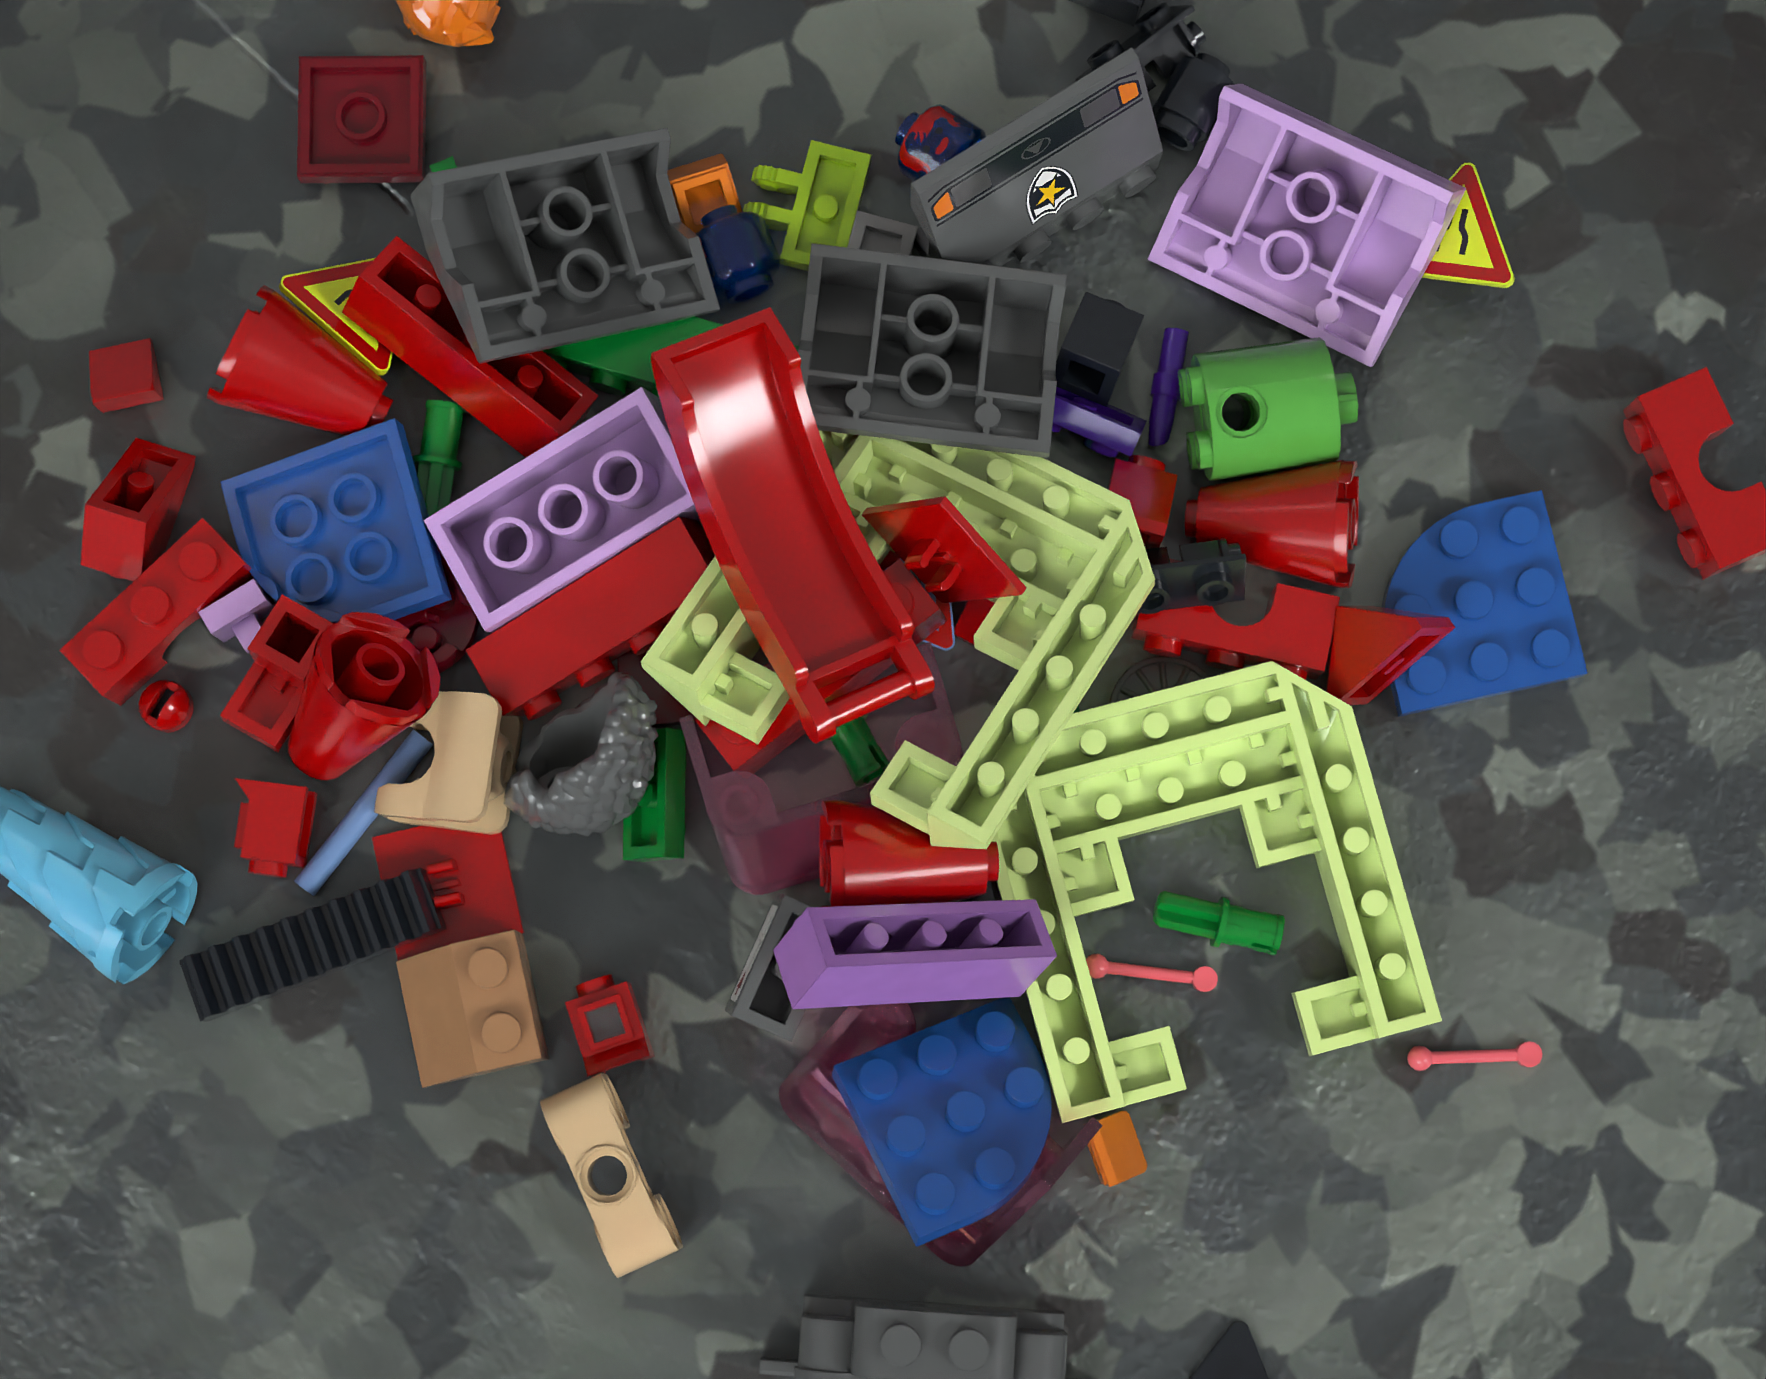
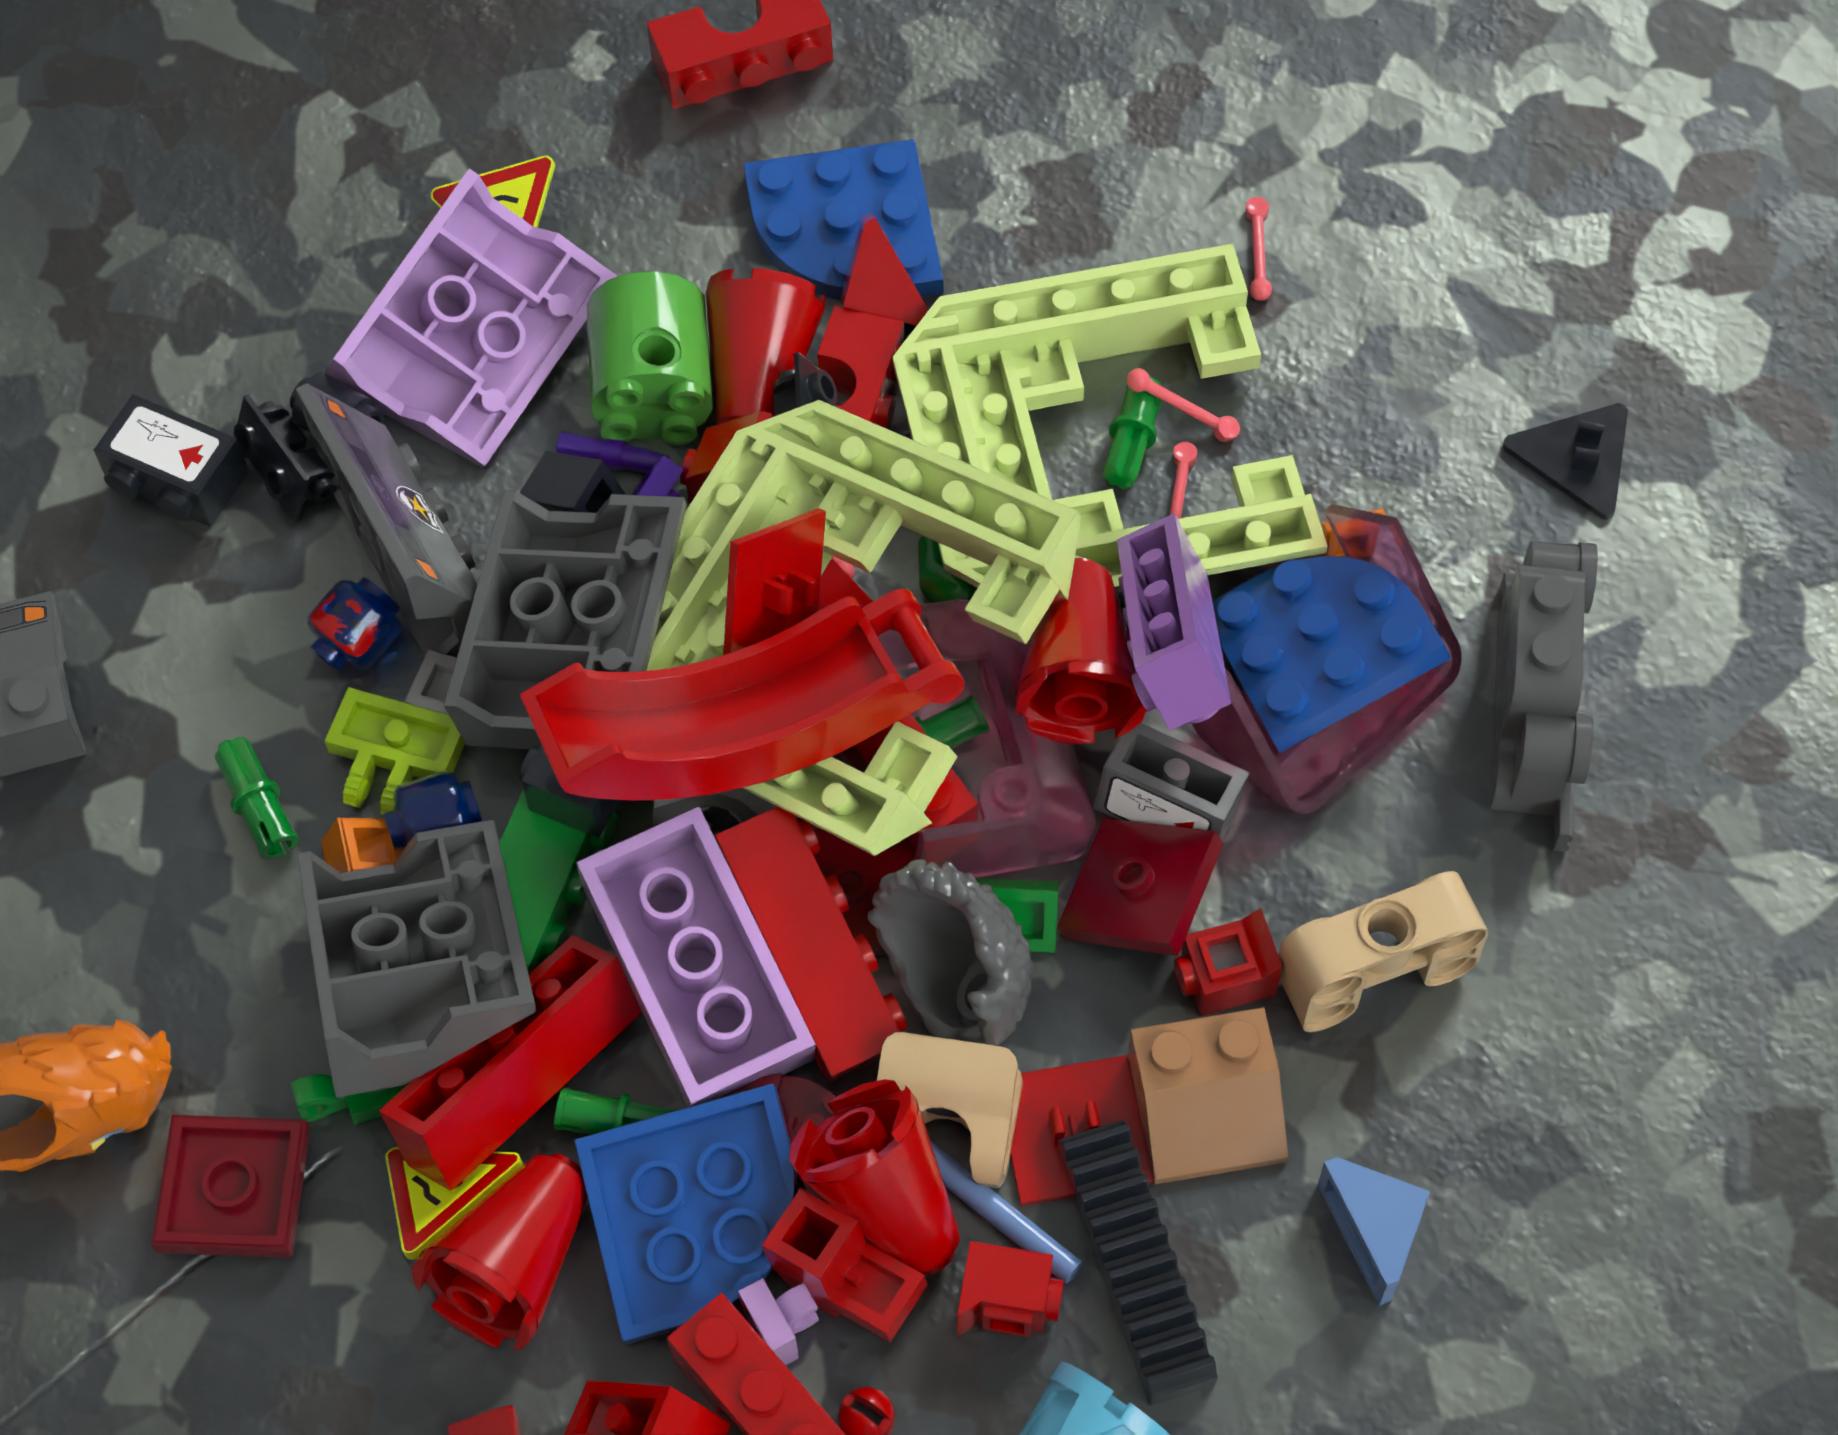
camera: 85 degrees left, 20 degrees down
none -> green axle [215,736,299,860]
none -> dark red plate [1057,818,1224,956]
none -> coral hinge [1126,368,1240,442]
none -> medium blue slope [1318,1157,1430,1306]

